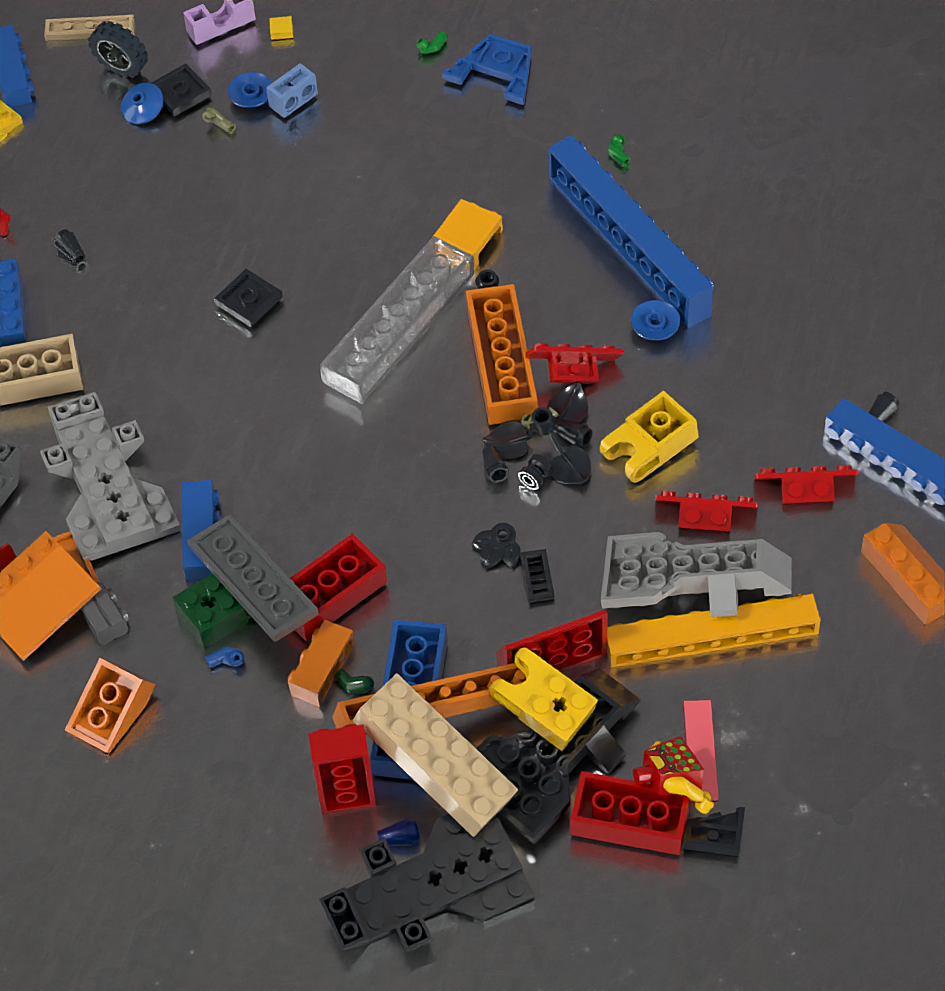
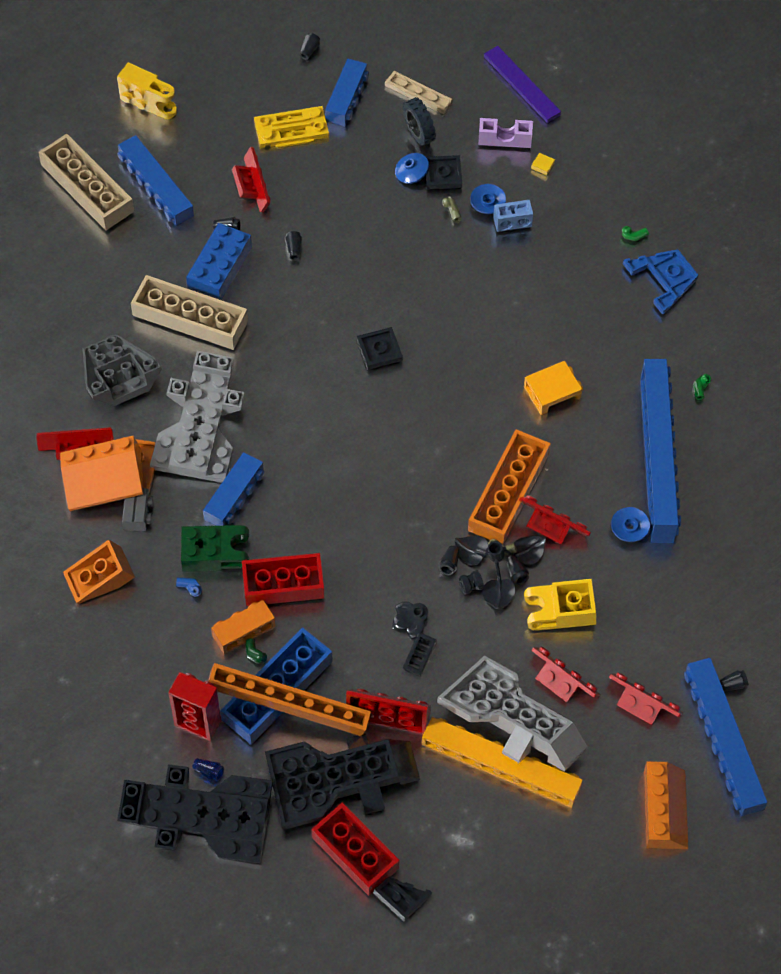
camera: 30 degrees right, 5 degrees up
dark grey plate [187,514,319,642] -> none
clear brick [320,236,474,404] -> none
tan brick [353,673,518,837] -> none
black cone [475,270,499,289] -> none
yellow brick [489,648,598,751] -> none
torso [633,736,714,814] -> none
coral tile [683,700,719,802] -> none

